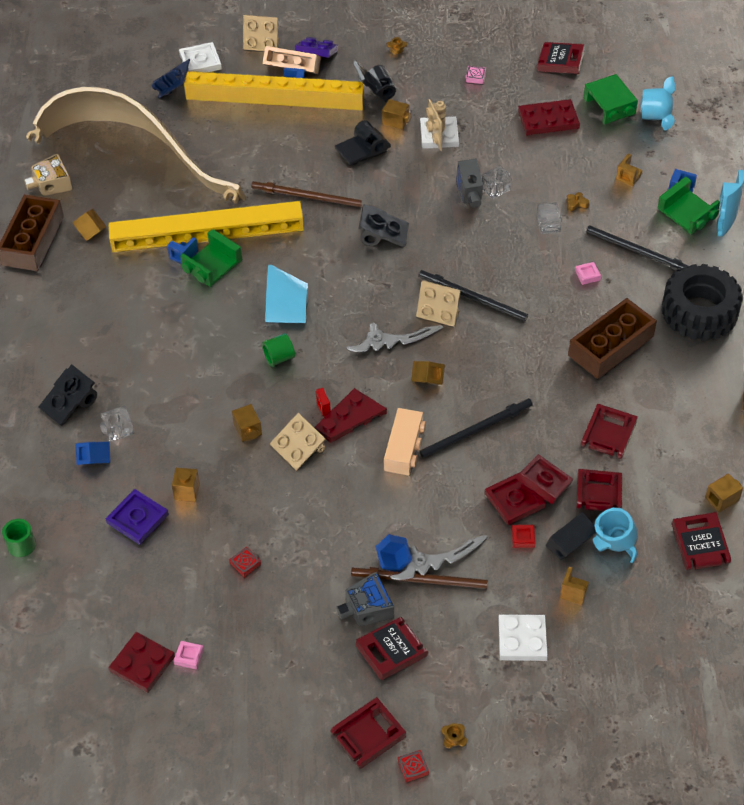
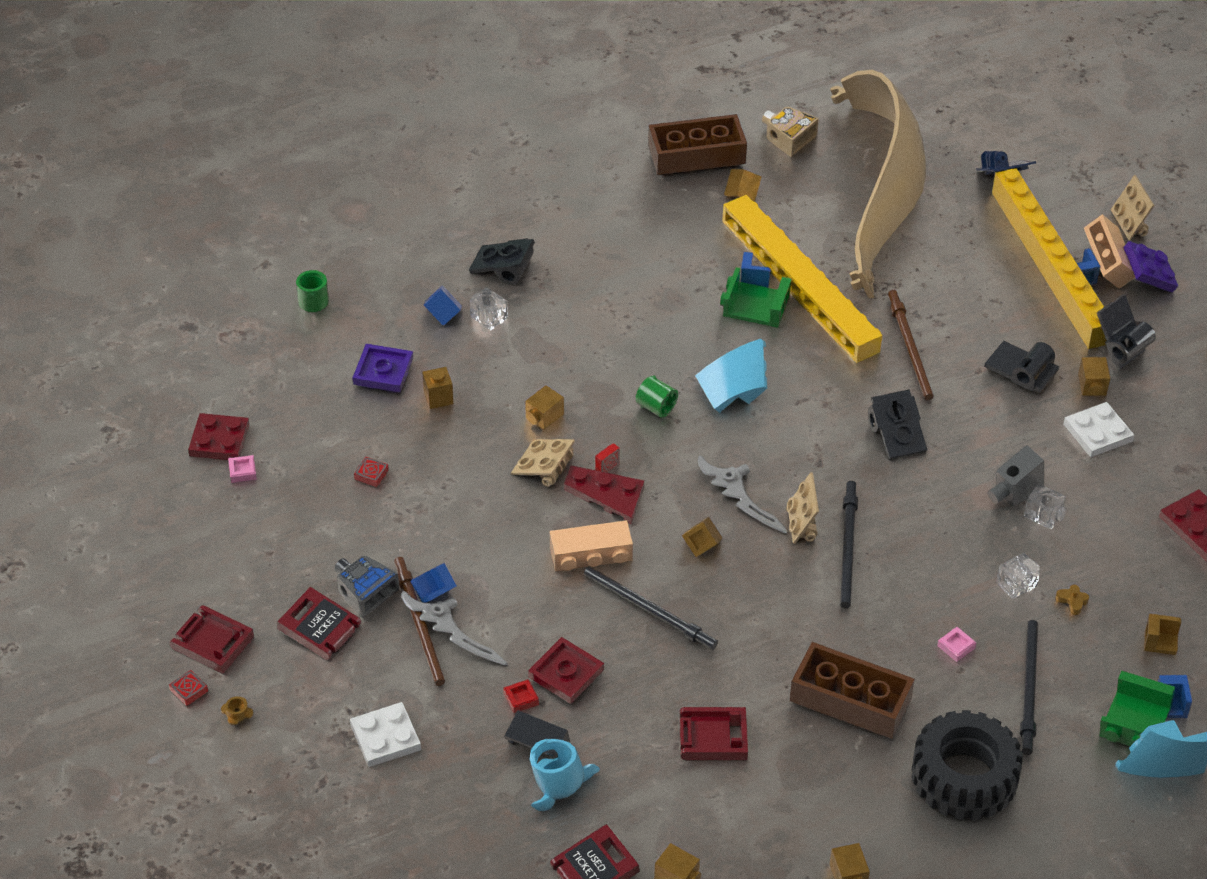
camera: 65 degrees right, 5 degrees down
white plate [179,42,222,72] -> none
tan hinge [426,99,446,151] -> none
dark red plate [516,454,573,504] -> none
pearl gold panel [560,566,589,605] -> none
dark red container [576,469,622,511] -> none

